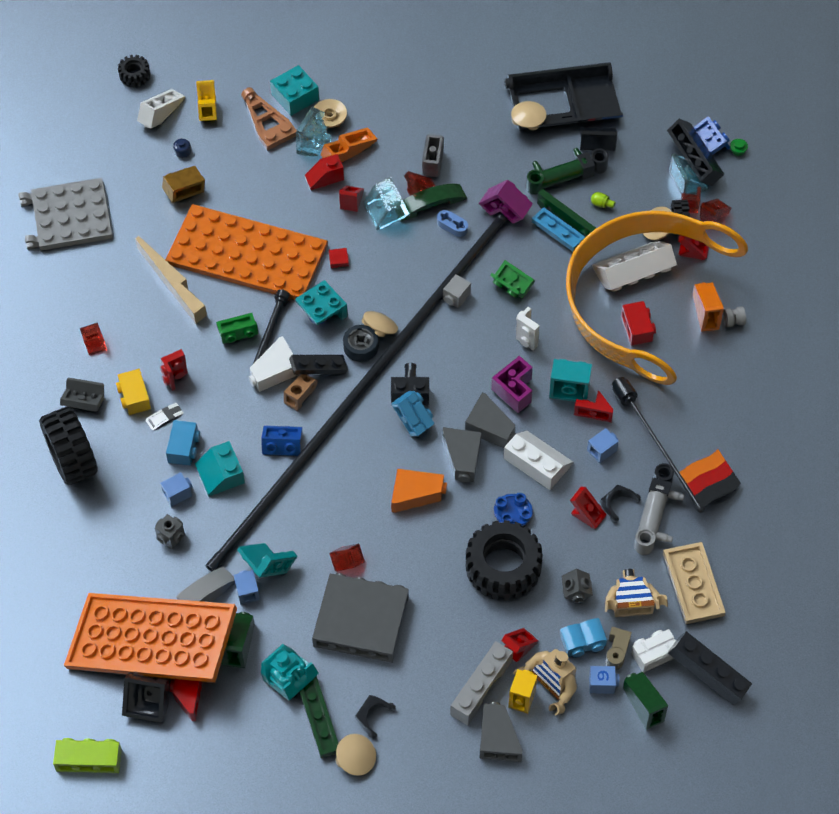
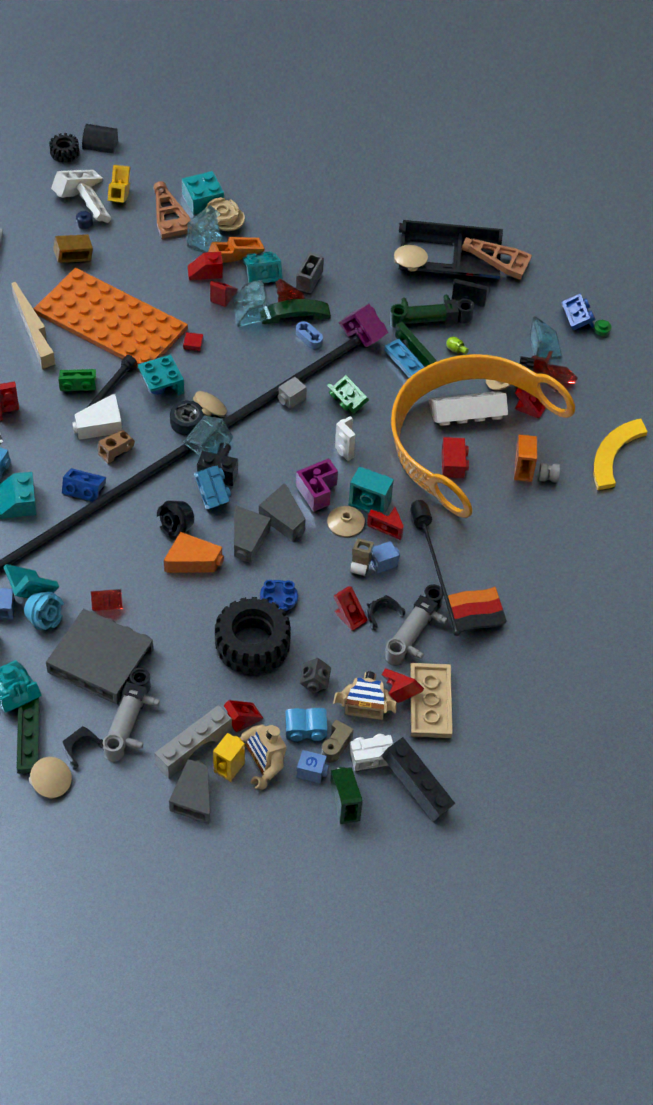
camera: 10 degrees right, 5 degrees down
black plate [289,355,348,375] -> none
white slope [504,431,574,490] -> none
black brick [667,118,724,186] -> none
none -> medium azure cone [24,592,64,630]
none -> white plate [76,182,112,223]
none -> black brick [82,124,118,154]
none -> light grey piece [103,668,160,762]
none -> black cone [157,501,194,537]
none -> clear light blue slope [183,416,234,455]
none -> tan tile [205,198,239,225]
none -> teal bracket [242,251,283,285]
none -> tan dish [327,506,365,537]
none -> dark tan leg [350,538,374,576]
none -> red slope [382,668,424,703]
none -> nougat plate [461,237,532,280]
none -> yellow tile [593,418,648,490]

